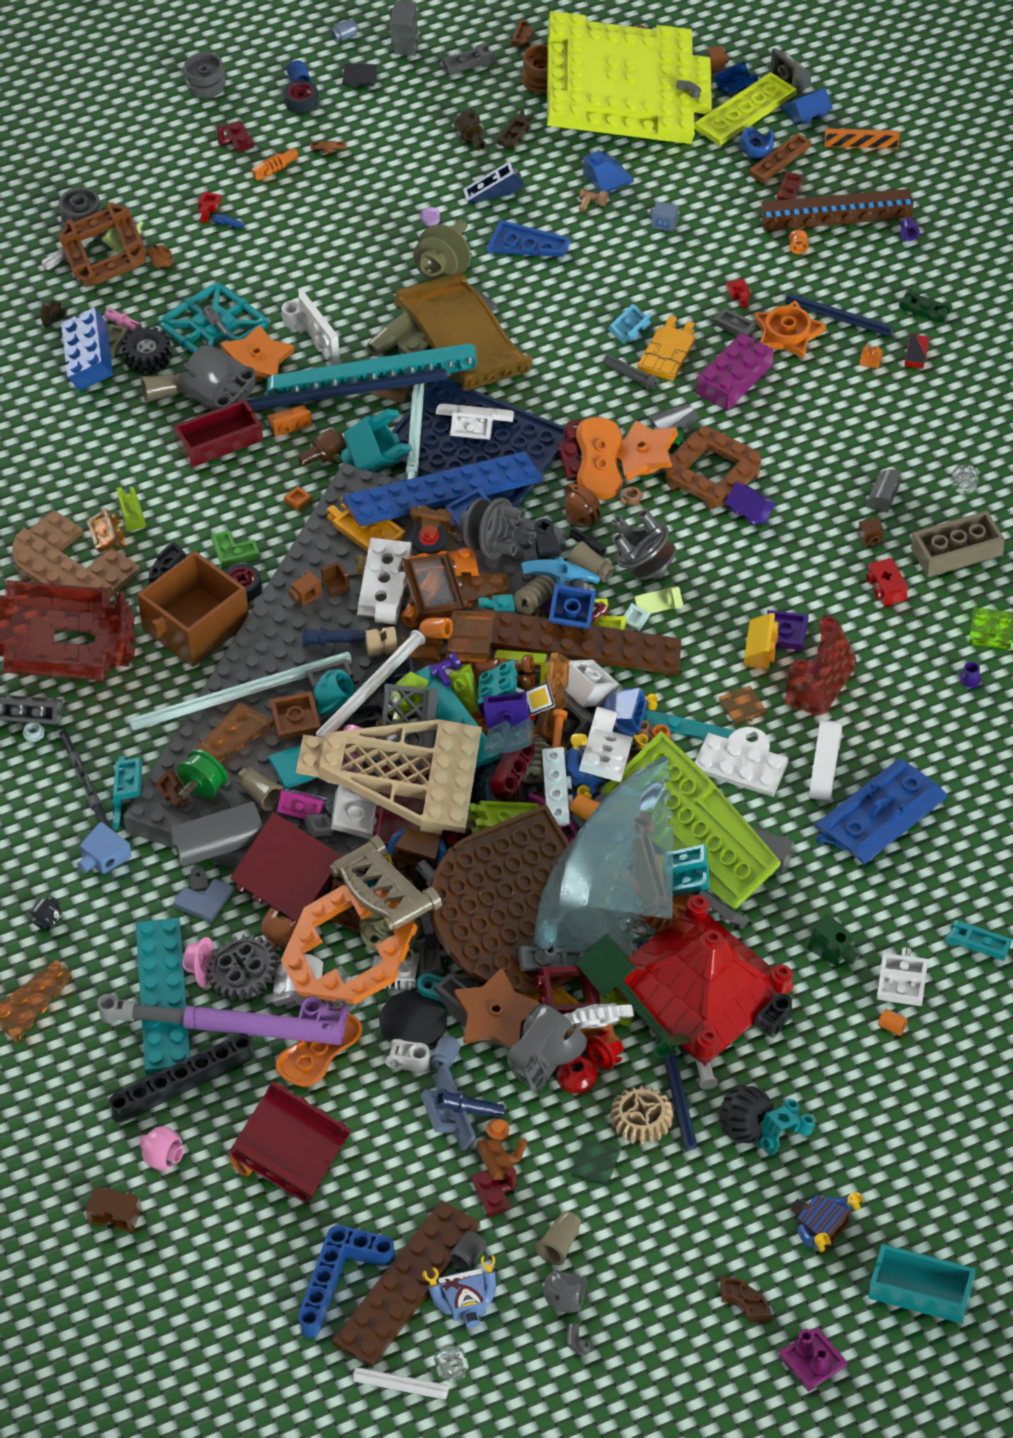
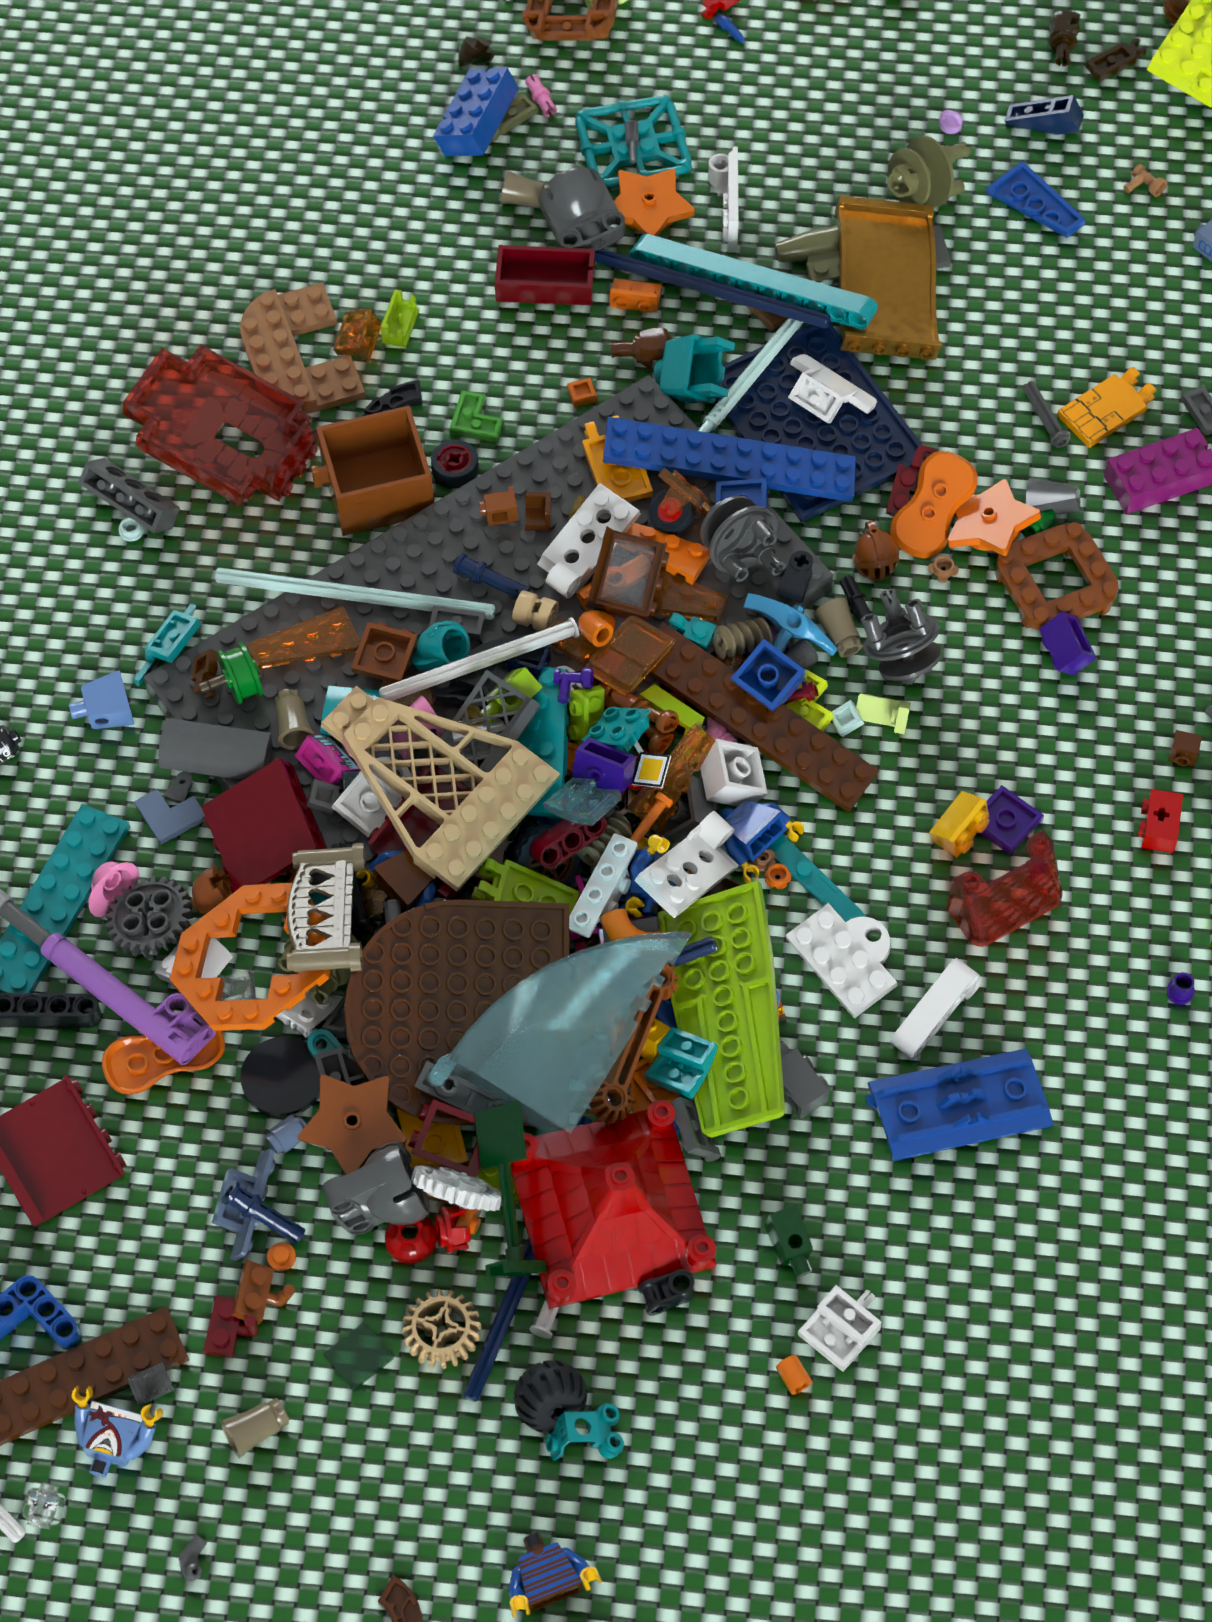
camera: 30 degrees right, 10 degrees up
piece [59,730,111,829] -> none
black wheel [122,326,172,374] -> none
dark orange plate [148,244,175,268] -> none
white piece [385,1039,431,1073] -> none
dark grey piece [543,1270,587,1313] -> none
blue slope [583,150,634,192] -> none
medium azure bracket [607,304,653,344] -> none
clear orange piece [719,686,767,726] -> none
teal plate [945,920,1013,961] -> none

